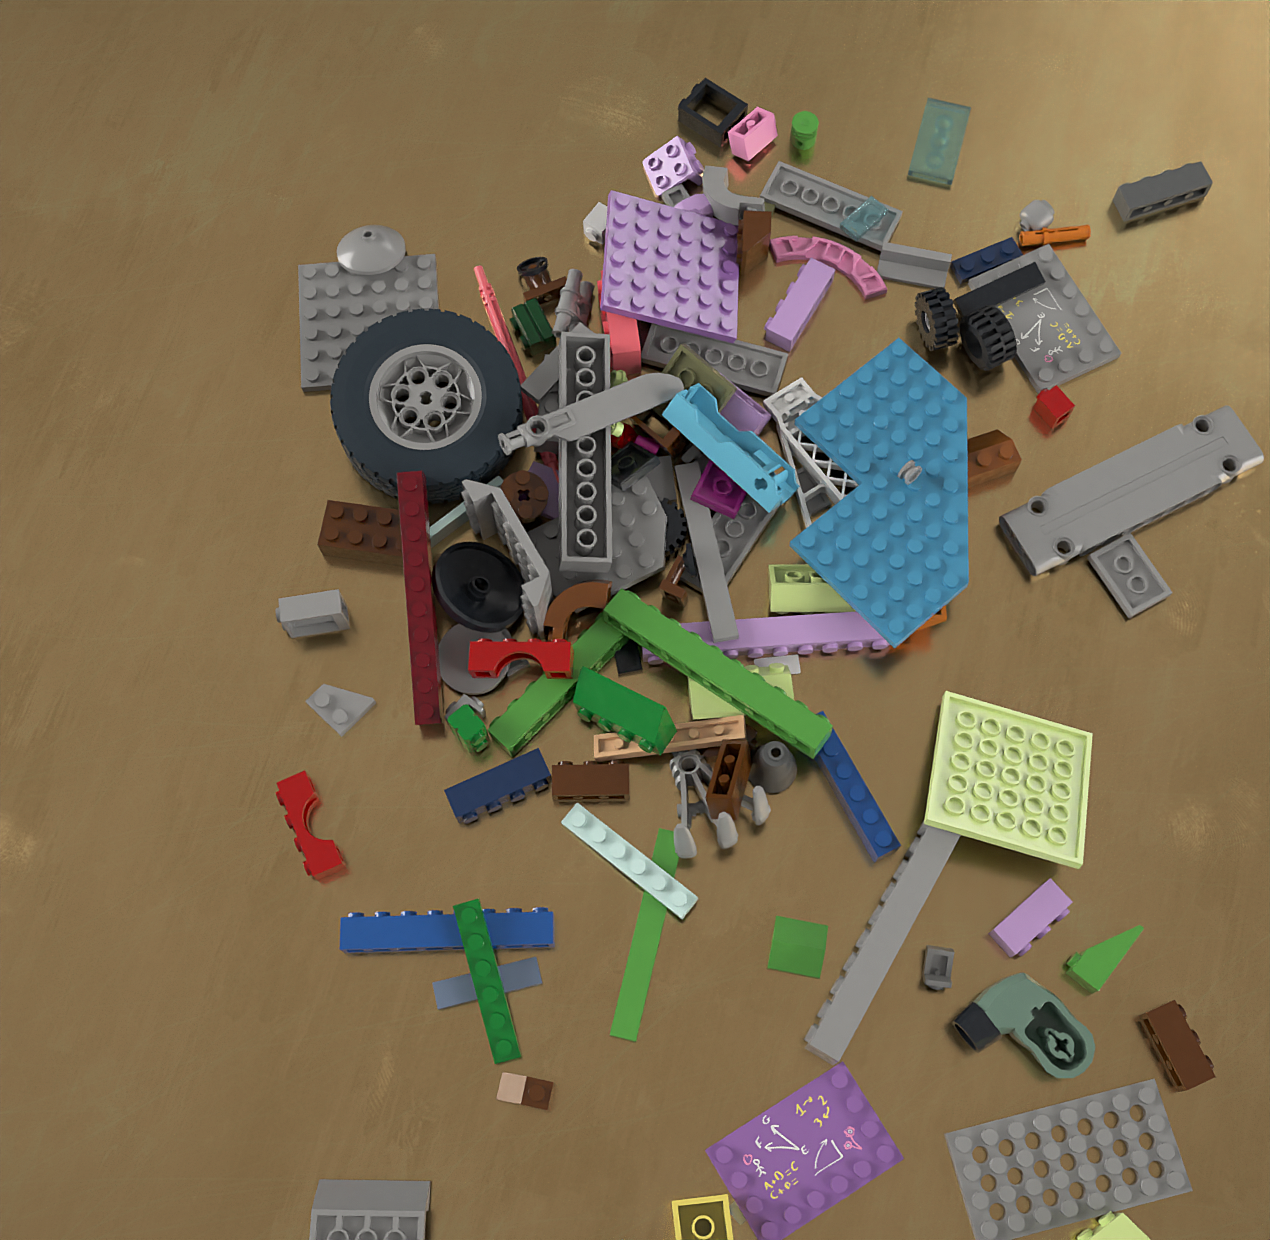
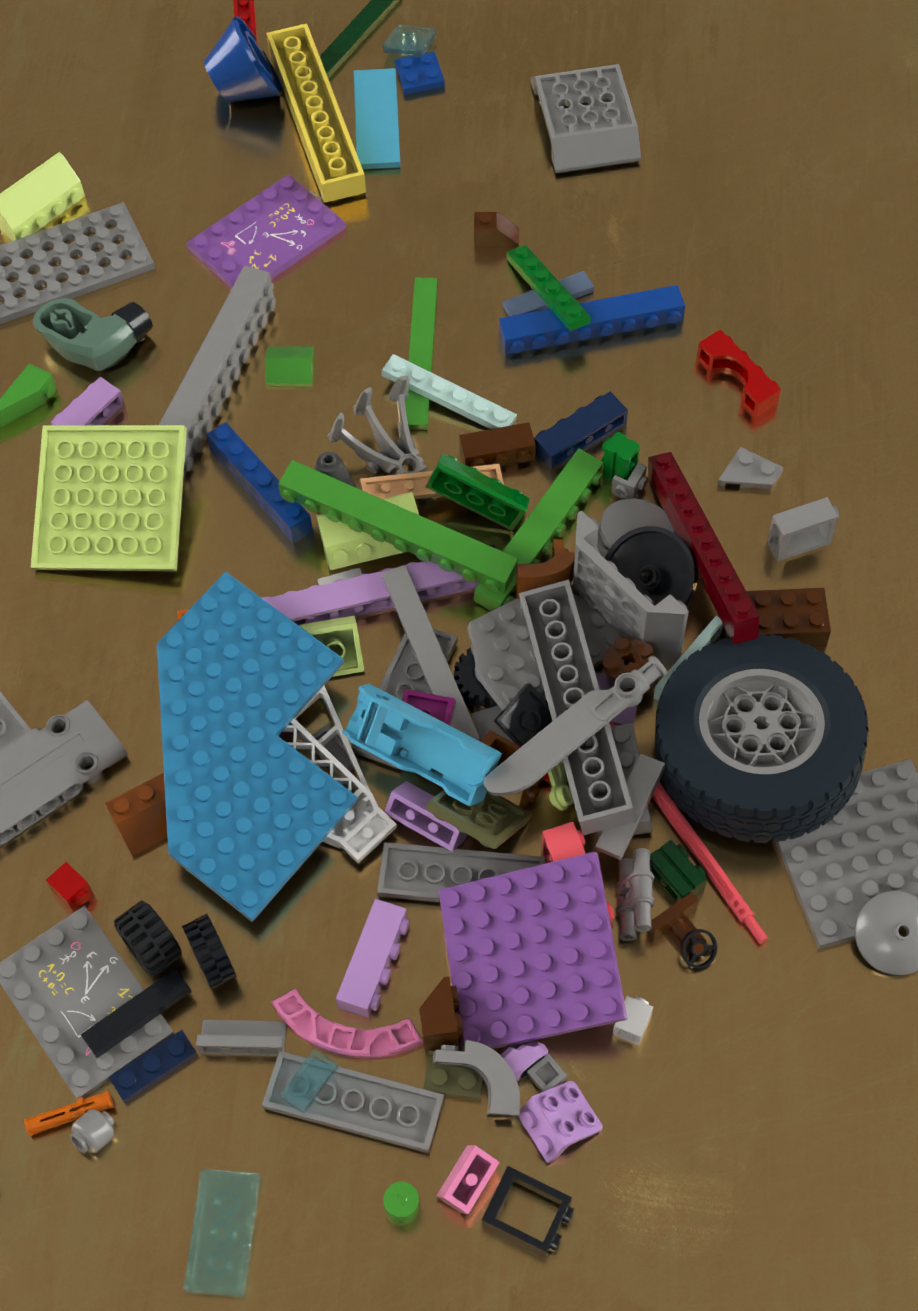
camera: 170 degrees right, 10 degrees down
red arch [468,638,574,679] -> none
reddish brown piece [659,543,697,607] -> none
reddish brown brick [705,739,753,820] -> none
light grey bush [898,460,922,485] -> none
light grey bracket [922,945,955,990] -> none

